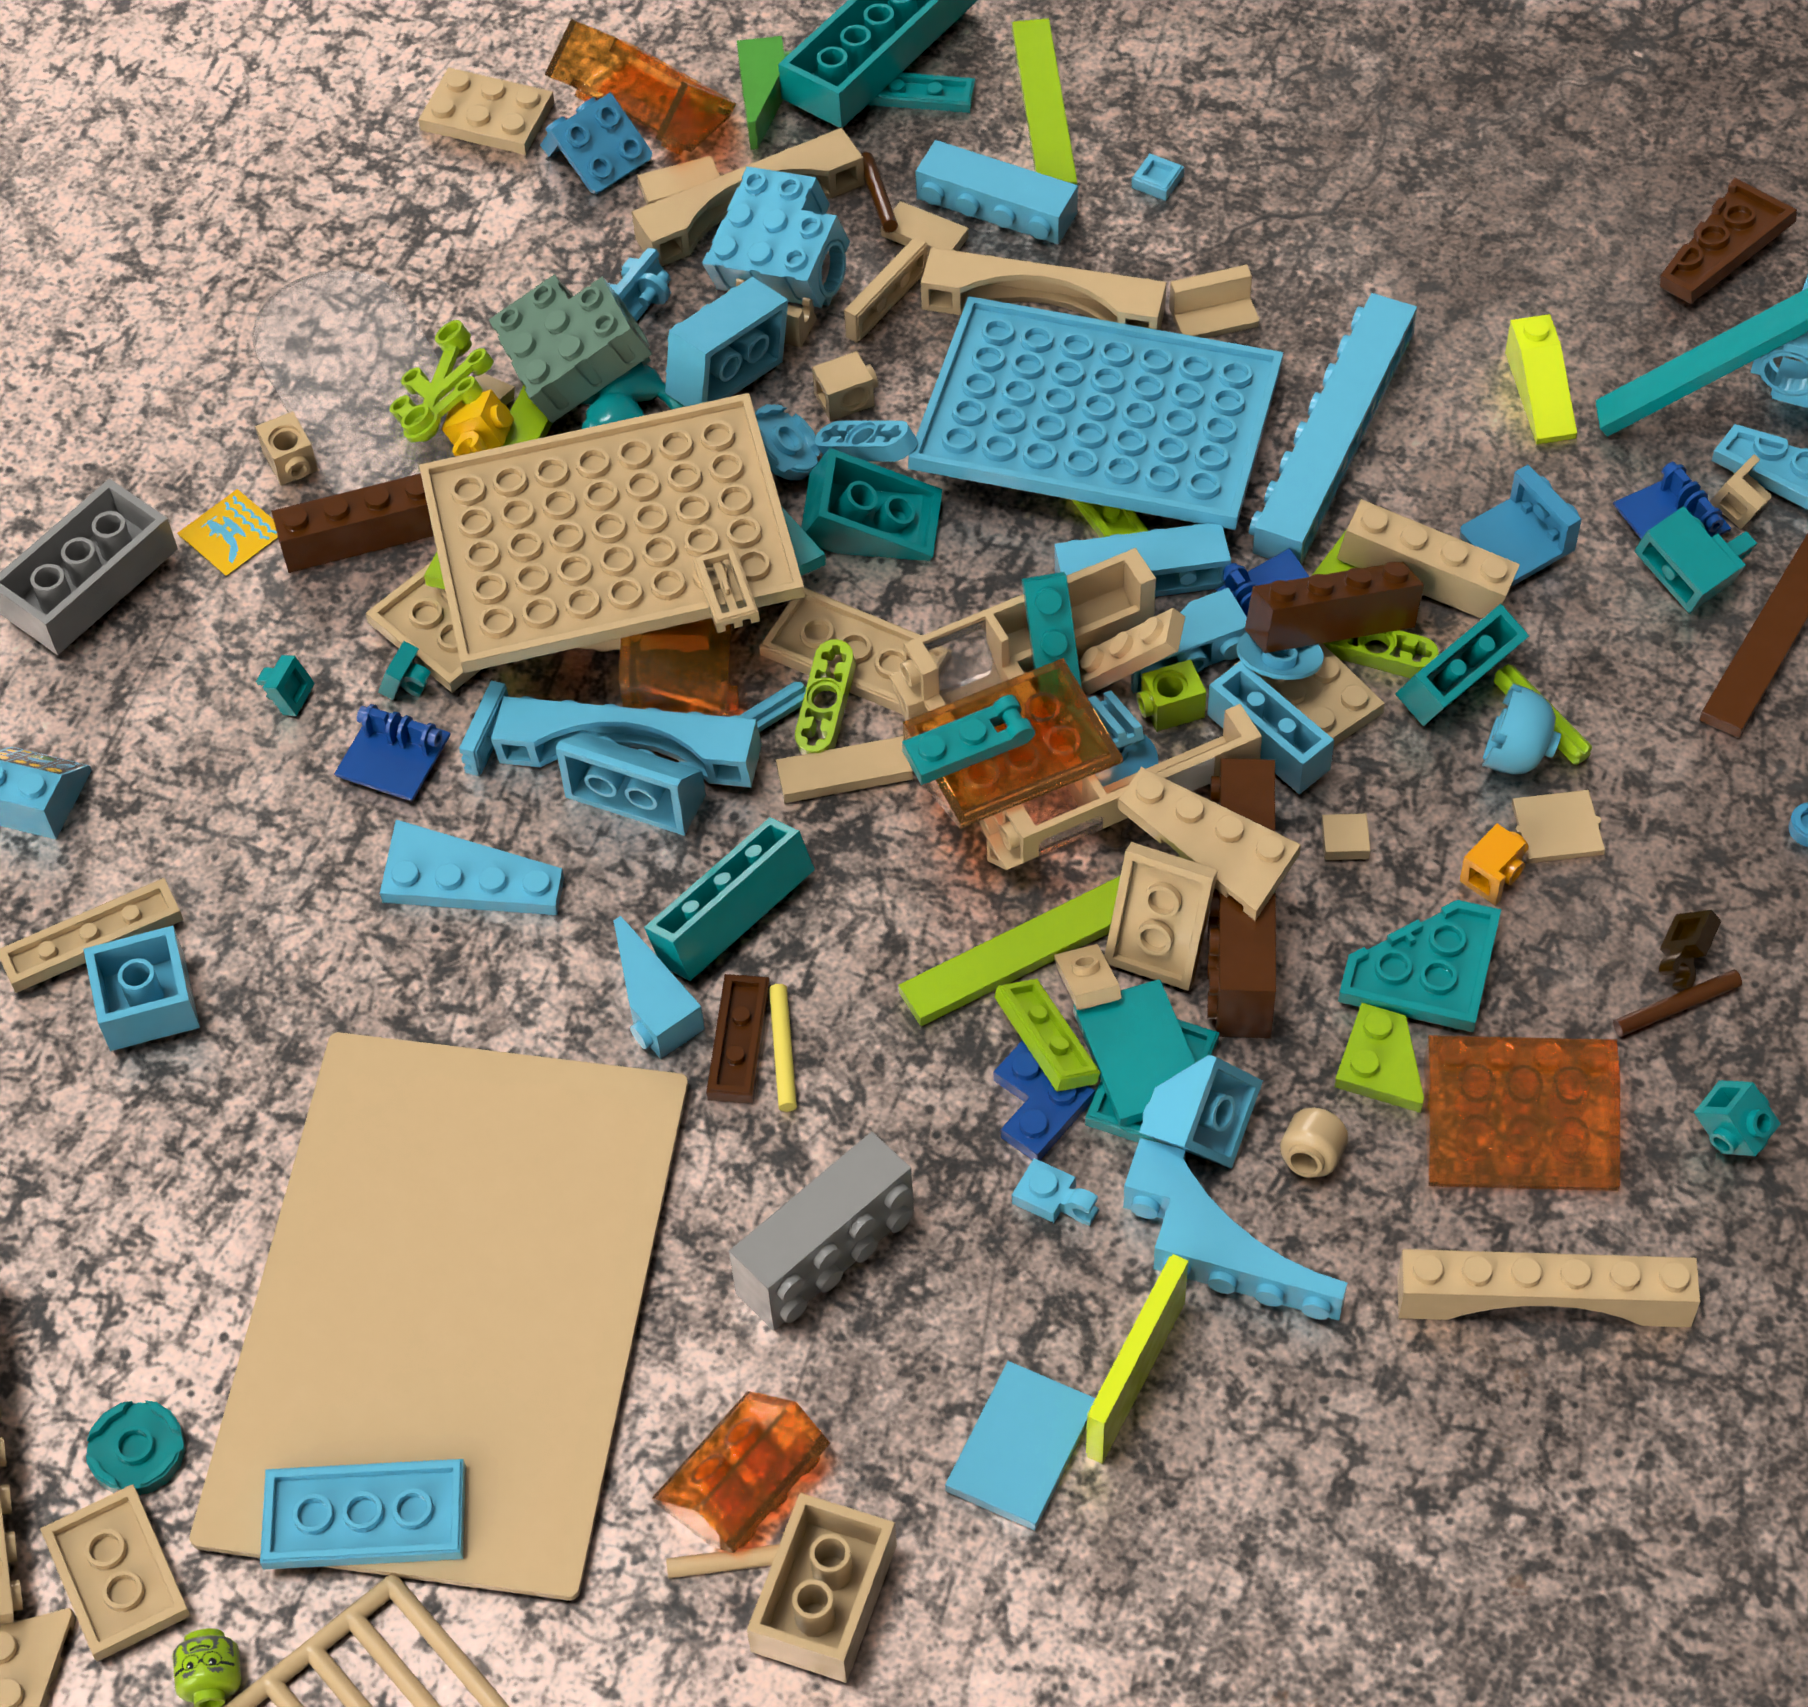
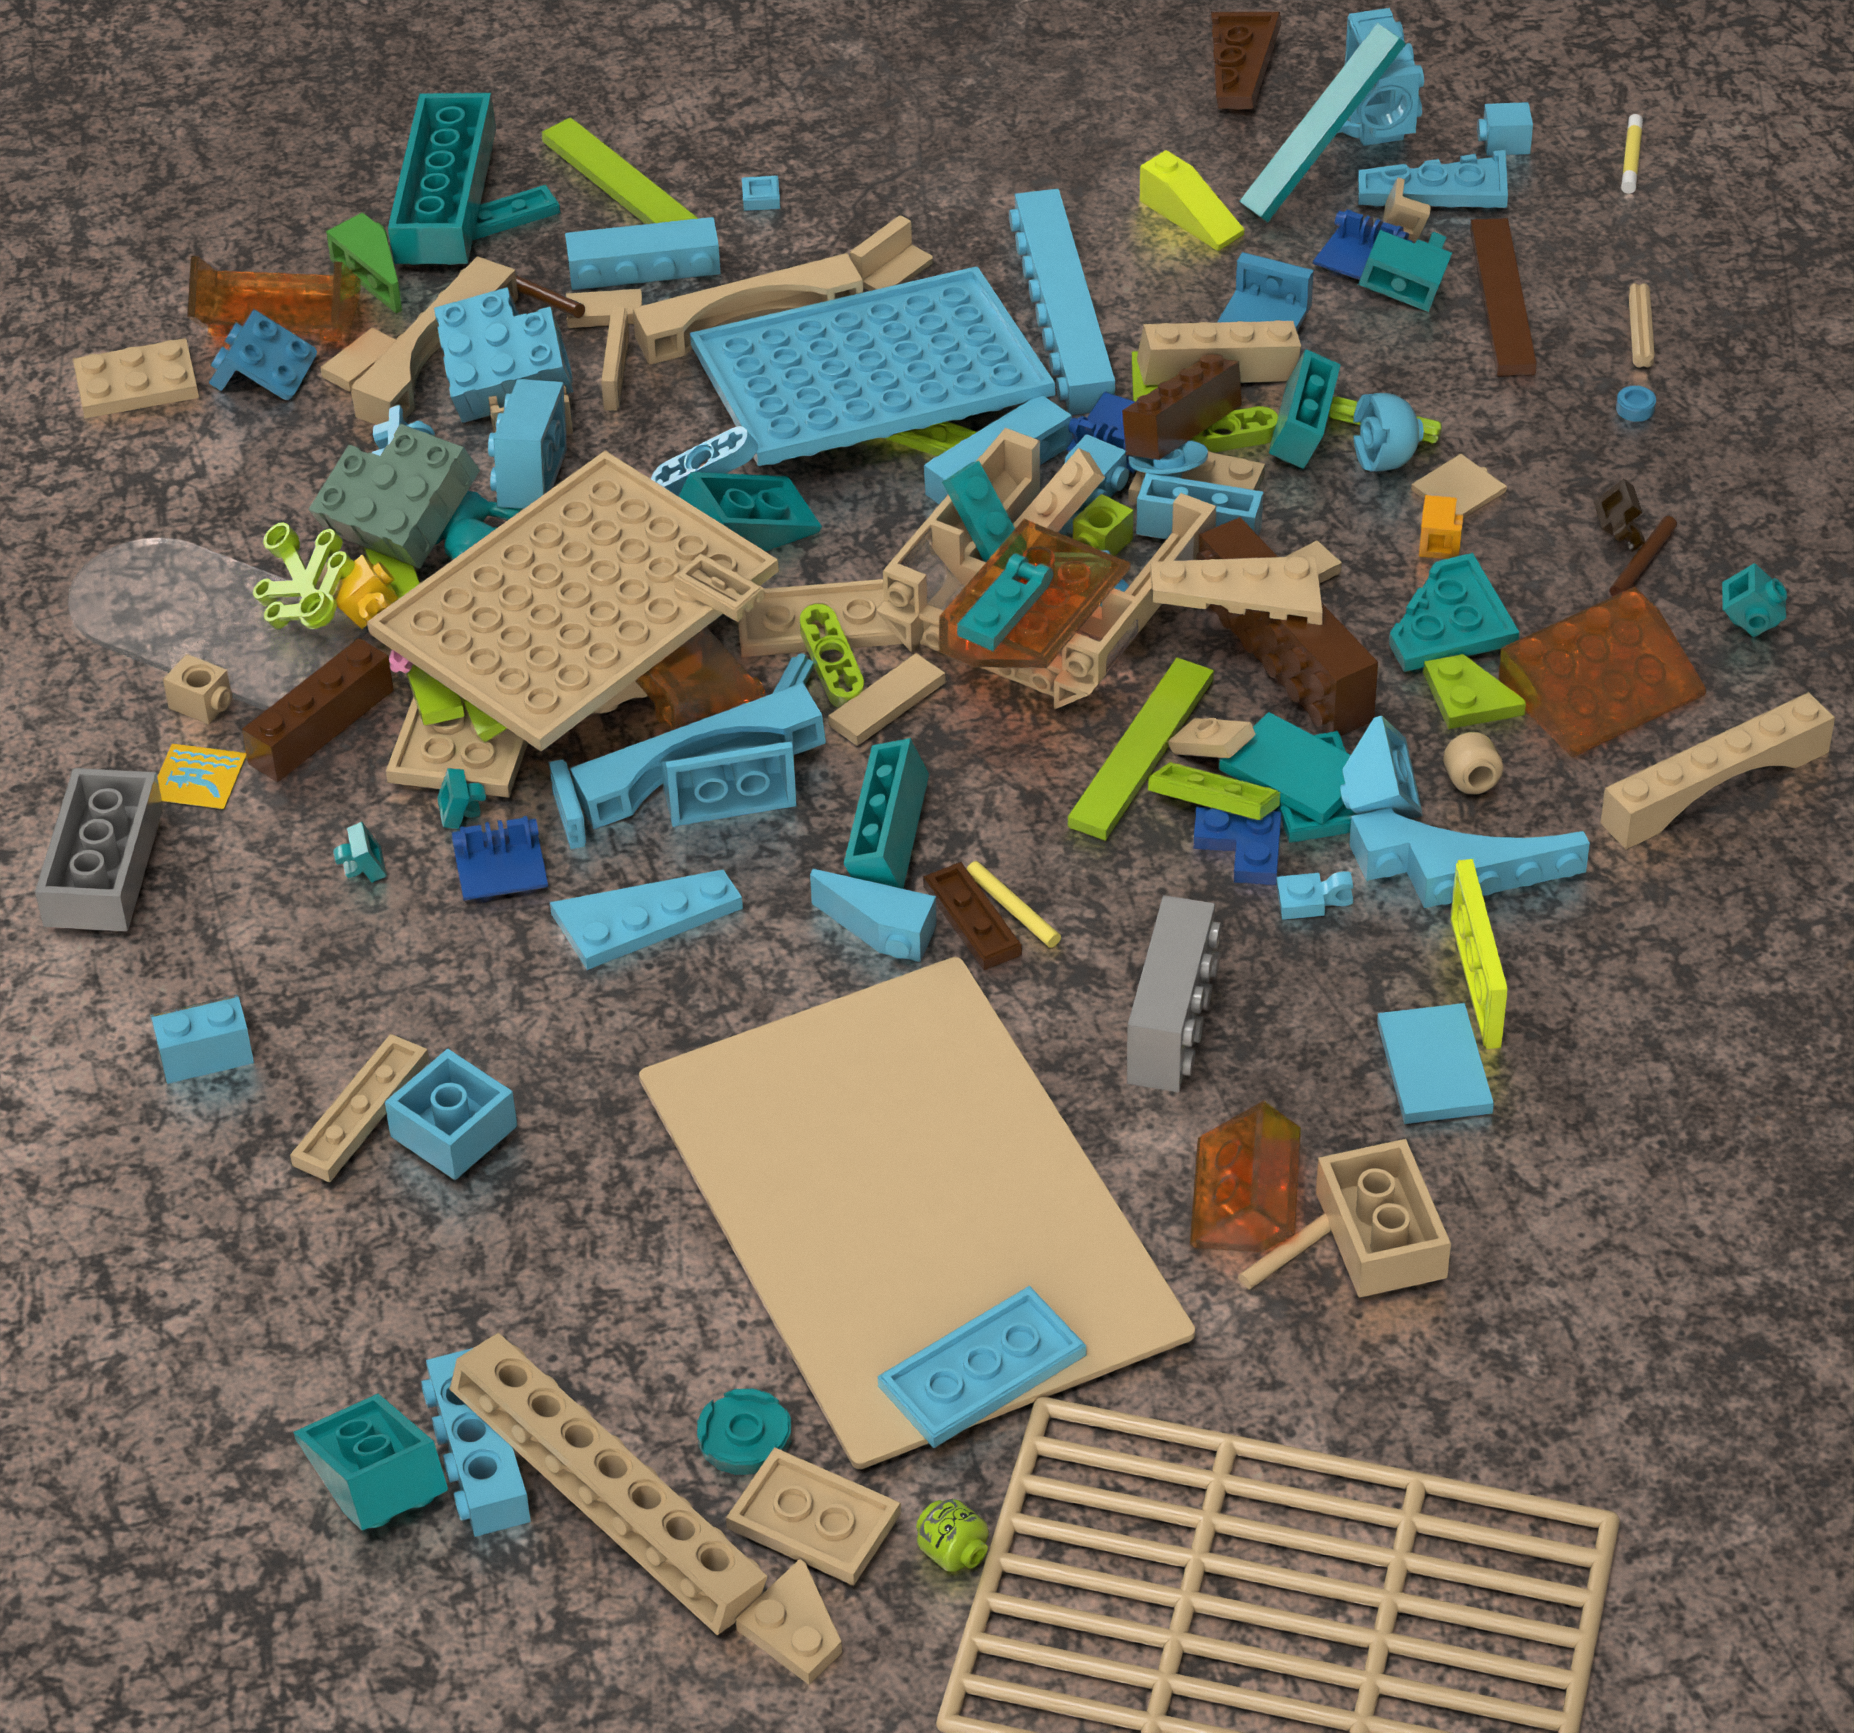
camera: 35 degrees left, 10 degrees down
tan brick [812,351,878,421] -> none
tan plate [1104,842,1218,991] -> none

